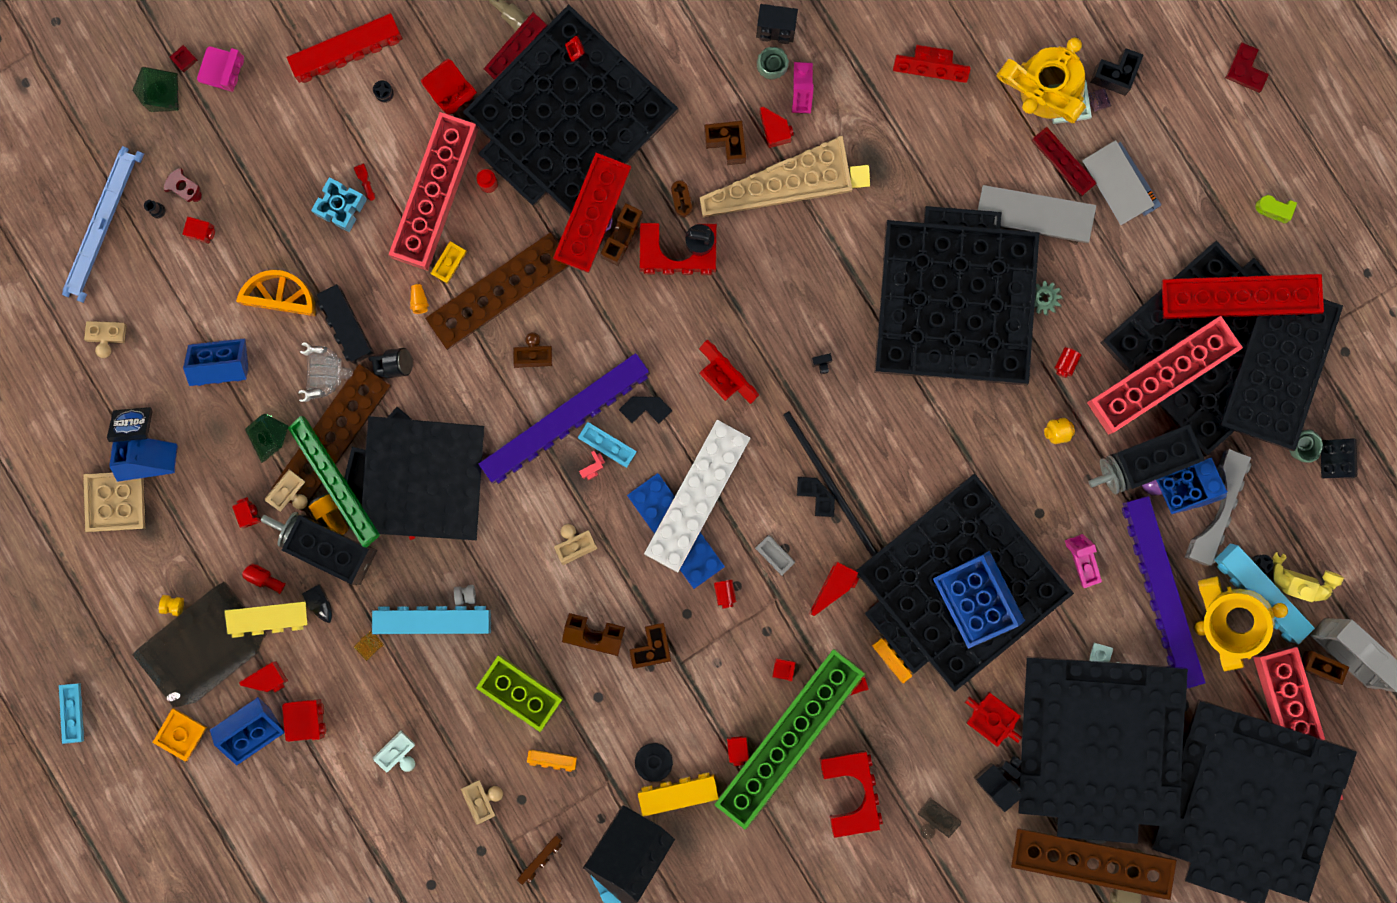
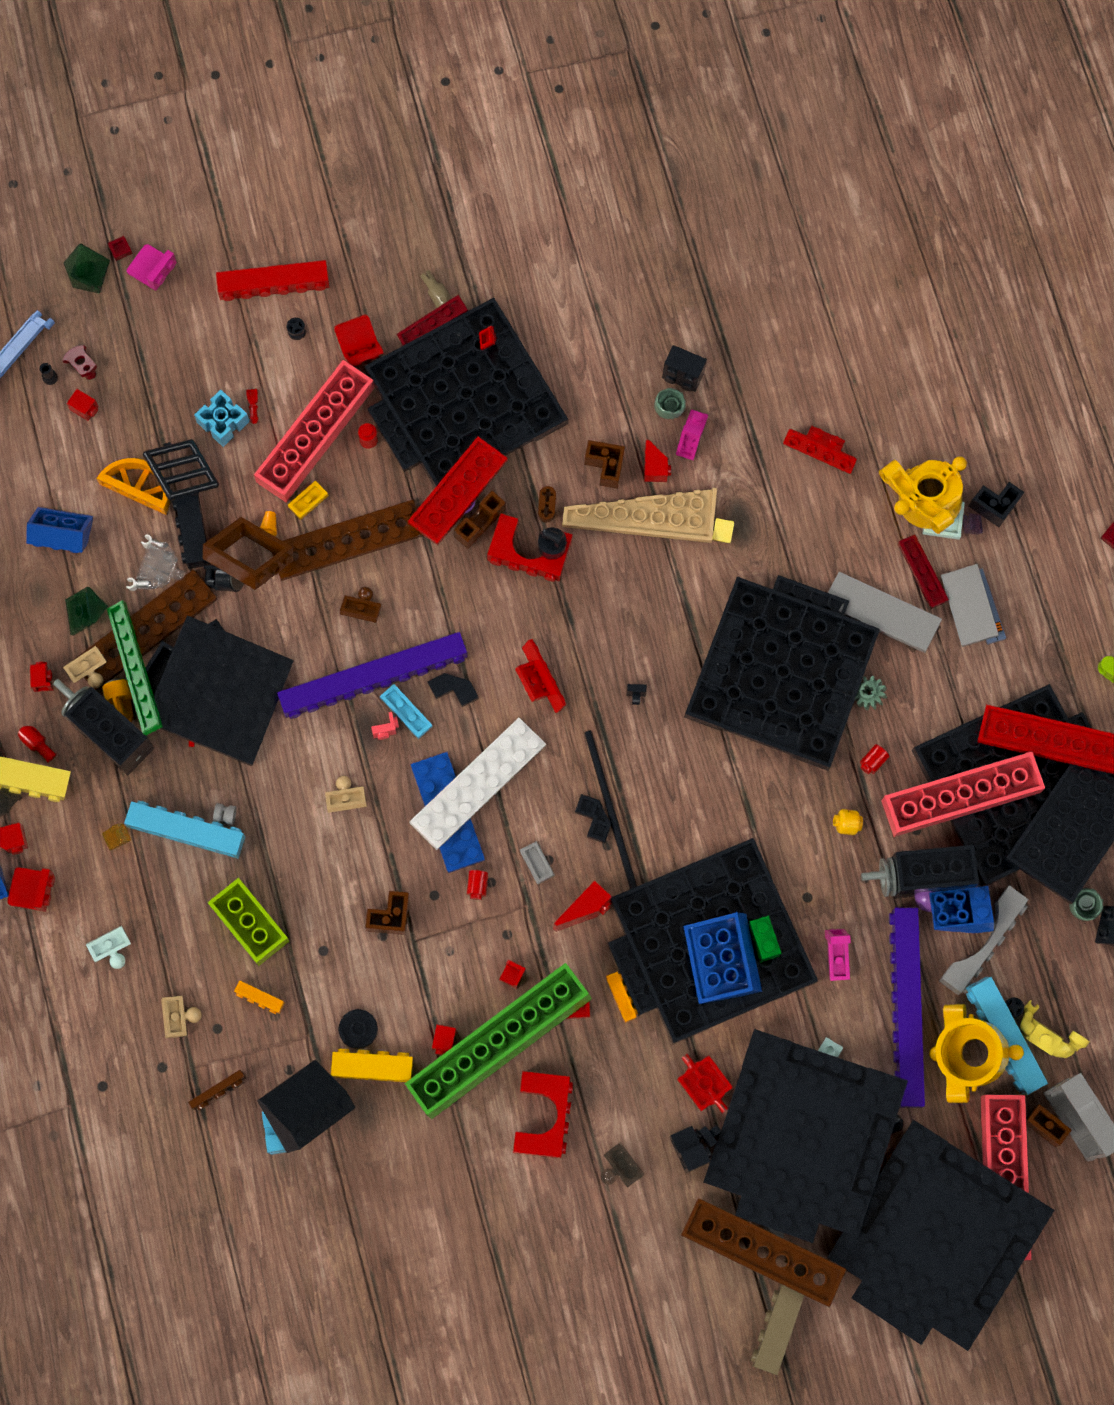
camera: 10 degrees right, 10 degrees down
black plate [302,584,332,623] -> none
reddish brown arch [562,613,625,656] -> none
none -> black bar [143,439,219,500]
none -> reddish brown window [203,517,293,590]
none -> green brick [748,916,781,963]

